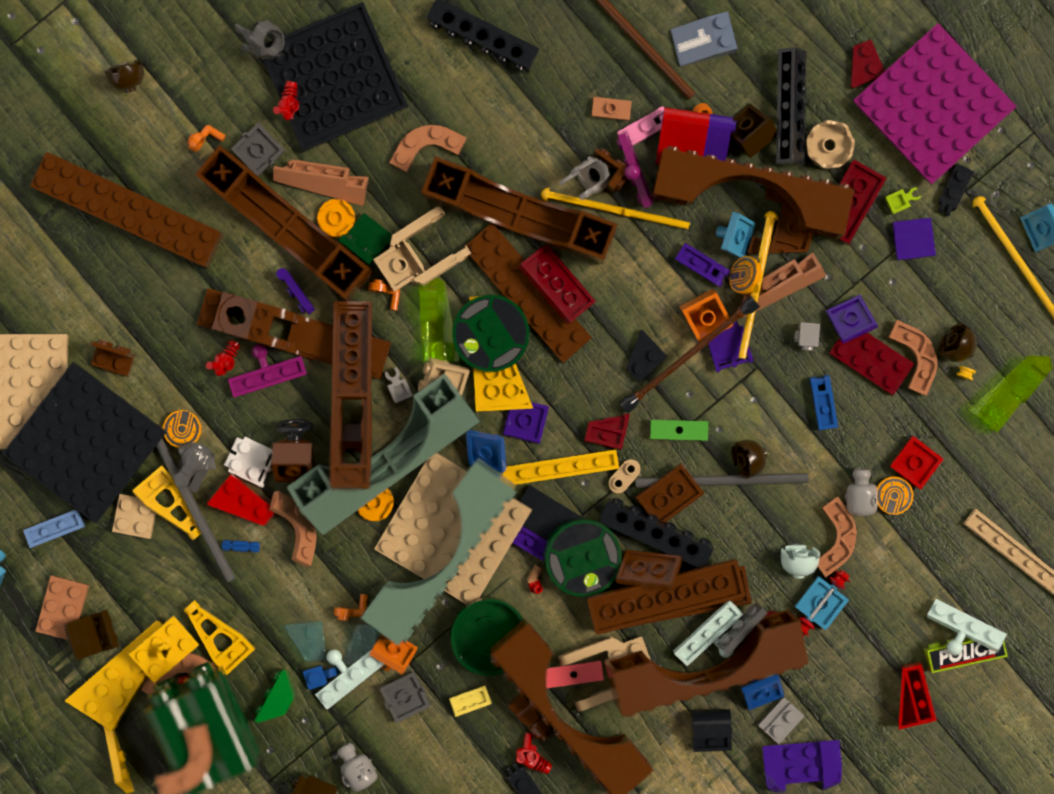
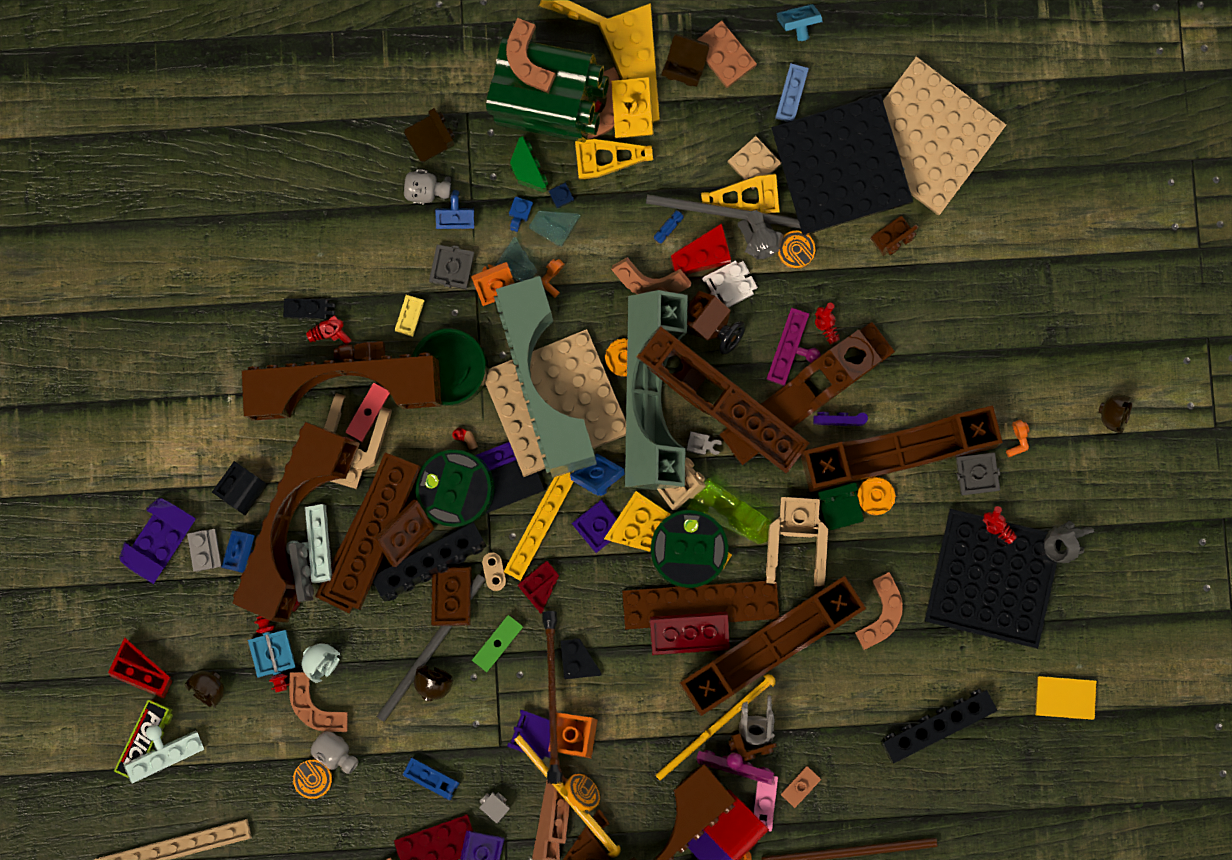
camera: 130 degrees right, 5 degrees down
reddish brown brick [30,152,224,269] -> none
nougat wedge [273,160,368,206] -> none
light aqua plate [315,649,384,709] -> none
orange plate [368,279,400,311] -> none
dark purple plate [674,243,730,288] -> none
dark azure tile [716,212,756,258] -> none
red plate [889,436,944,490] -> none
none -> dark brown cylinder [185,671,224,708]
none -> blue plate [435,190,474,229]
none -> dark blue plate [549,183,574,209]

